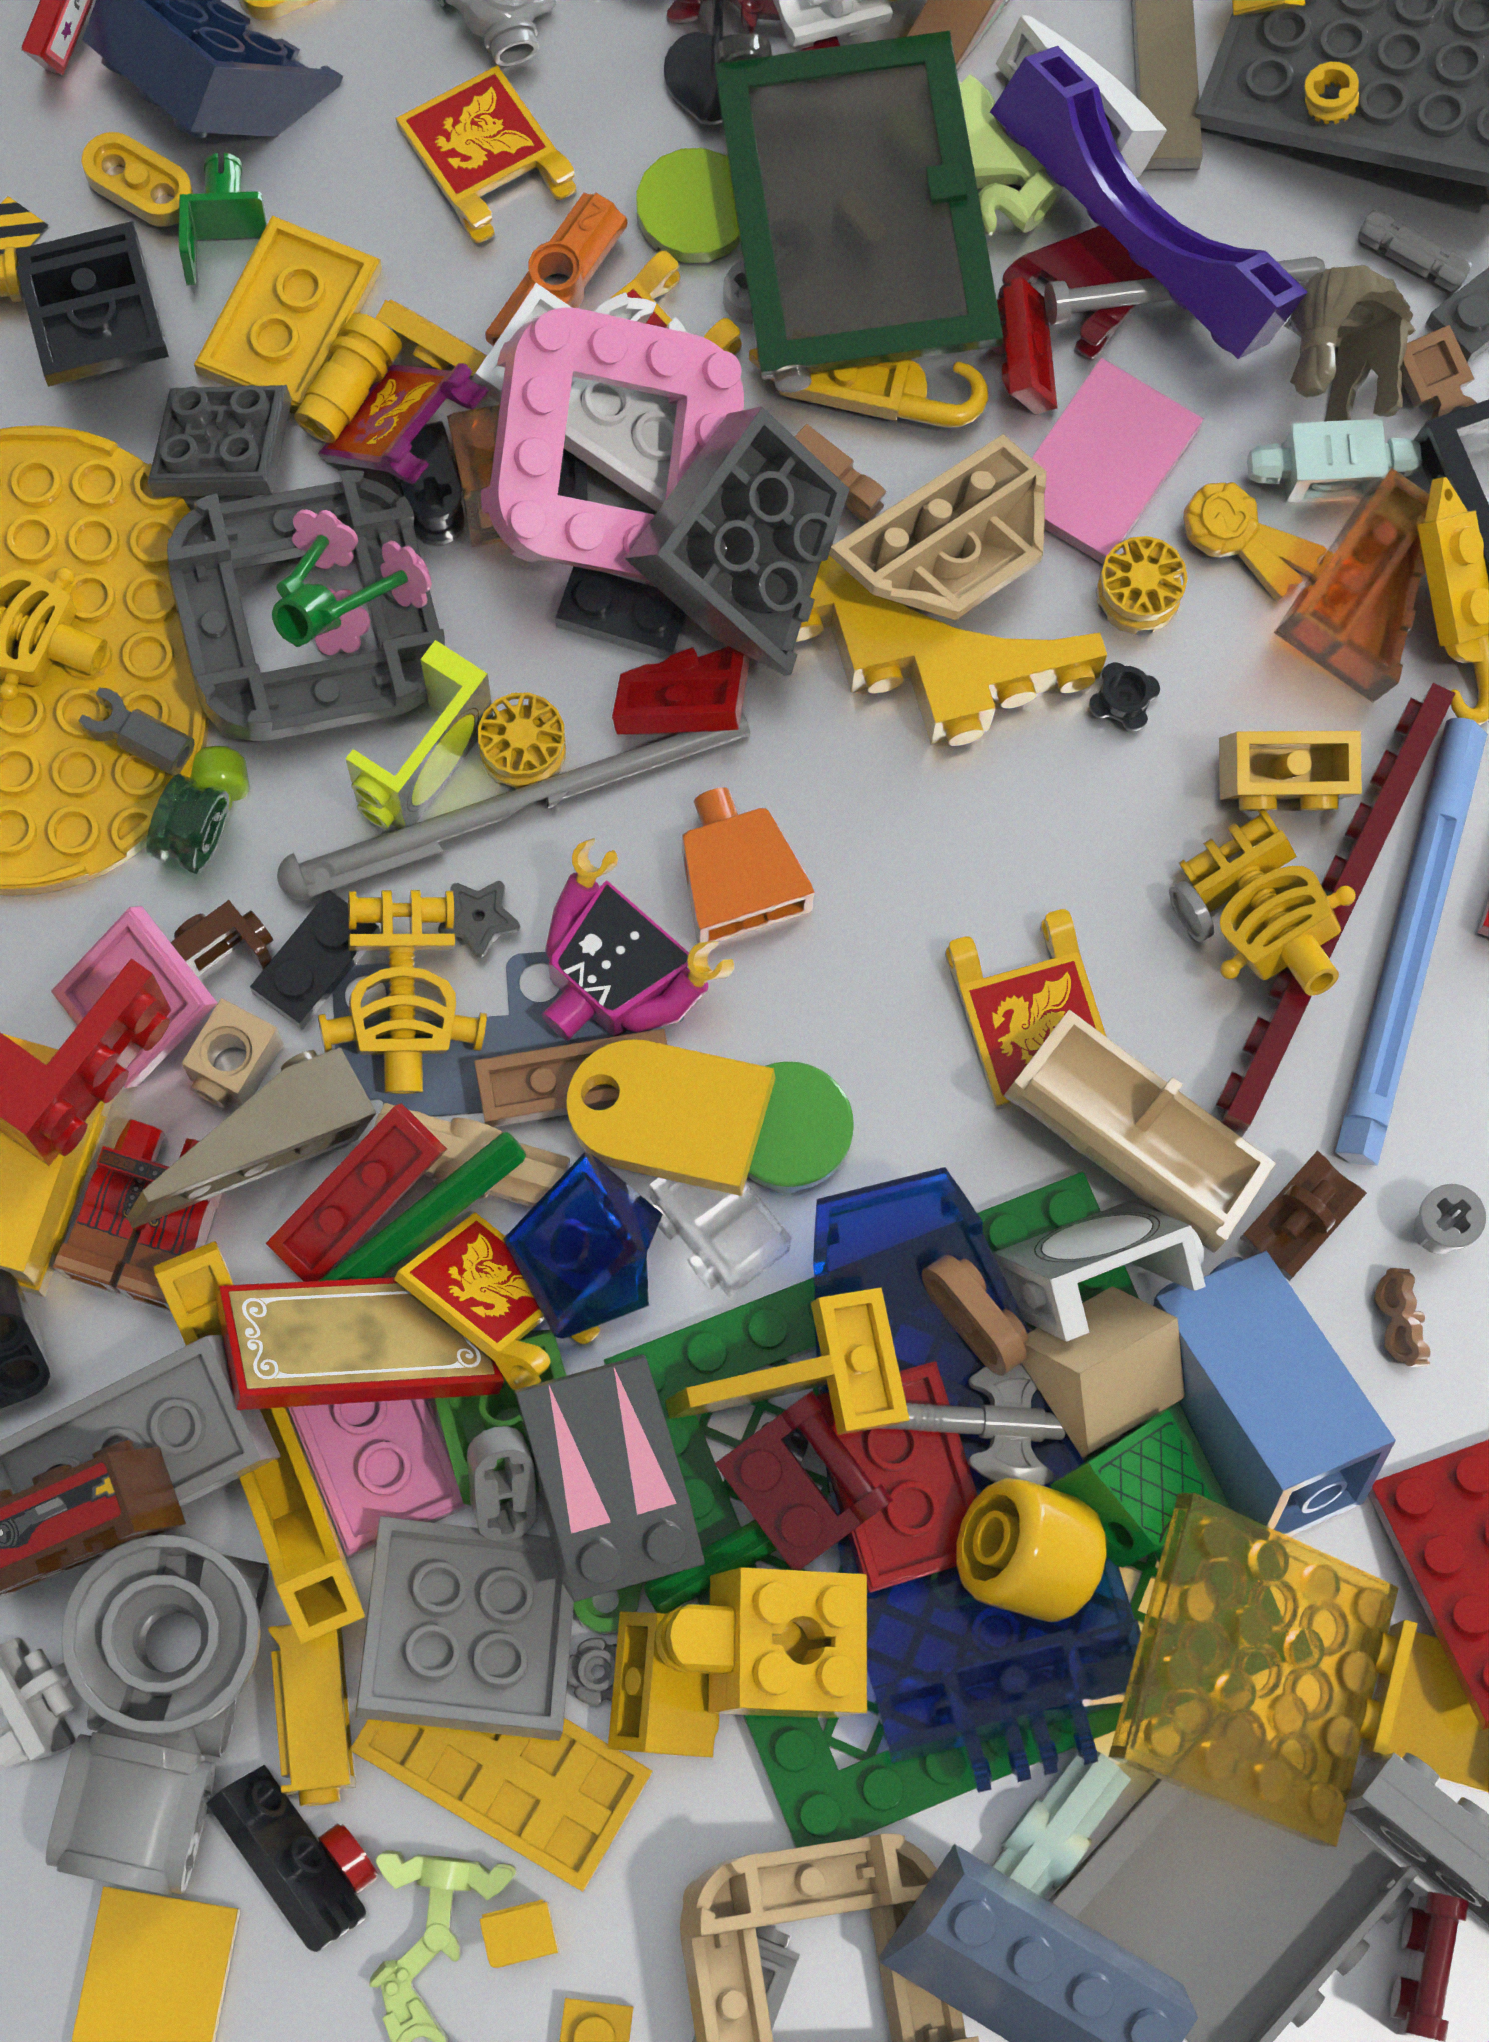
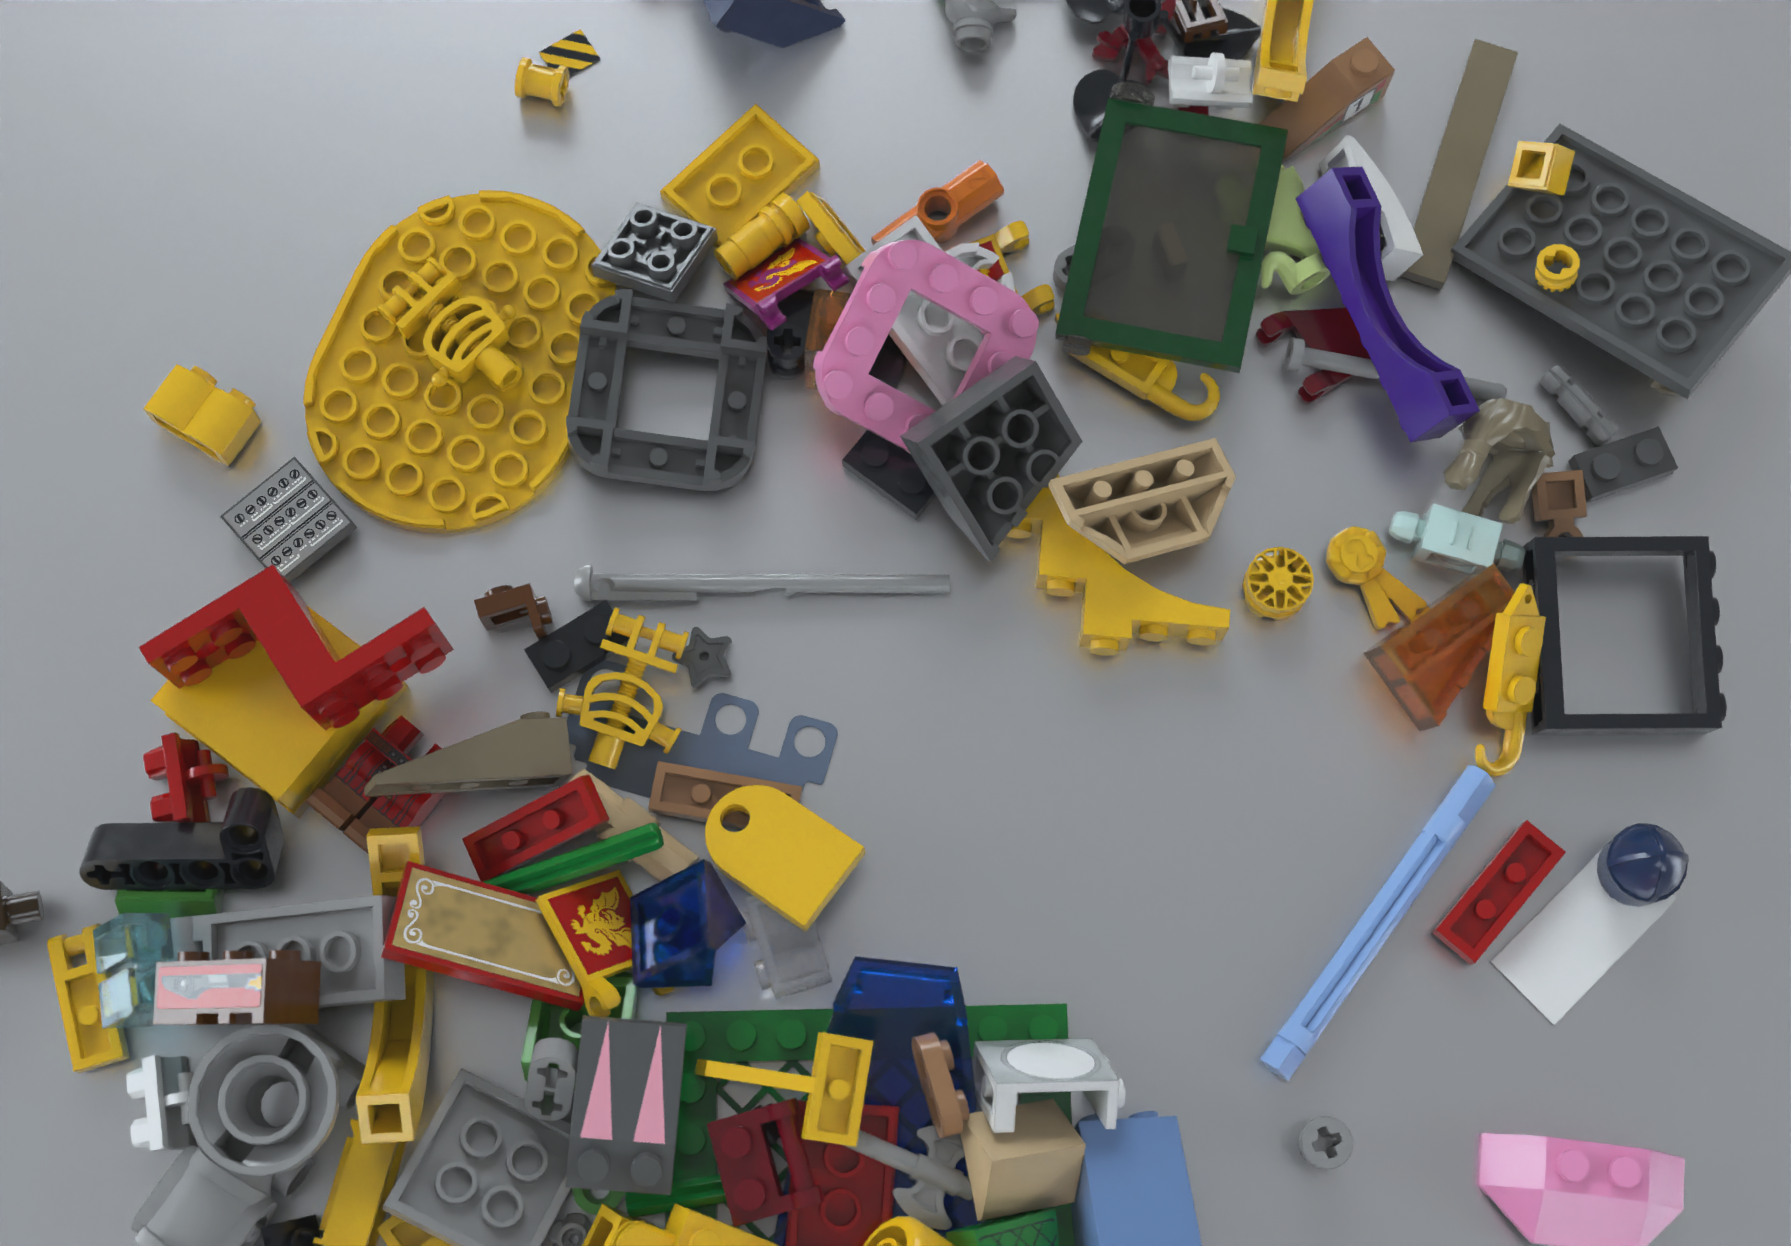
camera: 25 degrees right, 0 degrees up
black bracket [16,221,169,387] -> none
bright pink tile [51,906,218,1088] -> none
dark grey bar [79,688,194,777] -> none
yellow plate [82,132,193,226] -> none
clear green wheel [146,774,229,874] -> none
green bracket [179,153,267,286] -> none
tan brick [181,998,284,1108] -> none
lime piece [187,745,249,813] -> none
plant [272,509,432,655] -> none
bright pink tile [288,1399,471,1558] -> none
neon yellow panel [345,640,493,830] -> none
flag [396,65,576,244] -> none
yellow wheel [478,692,566,789] -> none
torso [541,838,734,1041] -> none
red wing [612,646,750,735] -> none
lime tile [636,148,740,263] -> none
orange torso [682,787,815,943] -> none
bright green tile [748,1062,854,1195] -> none
medium nougat plate [795,424,886,523] -> none
flag [945,909,1107,1107] -> none
red plate [990,277,1058,415] -> none
tan container [1004,1010,1276,1253] -> none
bright pink tile [1032,358,1203,565] -> none
black plate [1089,662,1160,731] -> none
light grey piece [1169,881,1214,942] -> none
yellow torso [1179,809,1356,996] -> none
dark red plate [1215,683,1456,1137] -> none
yellow brick [1219,731,1362,811] -> none
reddish brown hips [1240,1150,1367,1281] -> none
medium nougat piece [1374,1268,1431,1367] -> none

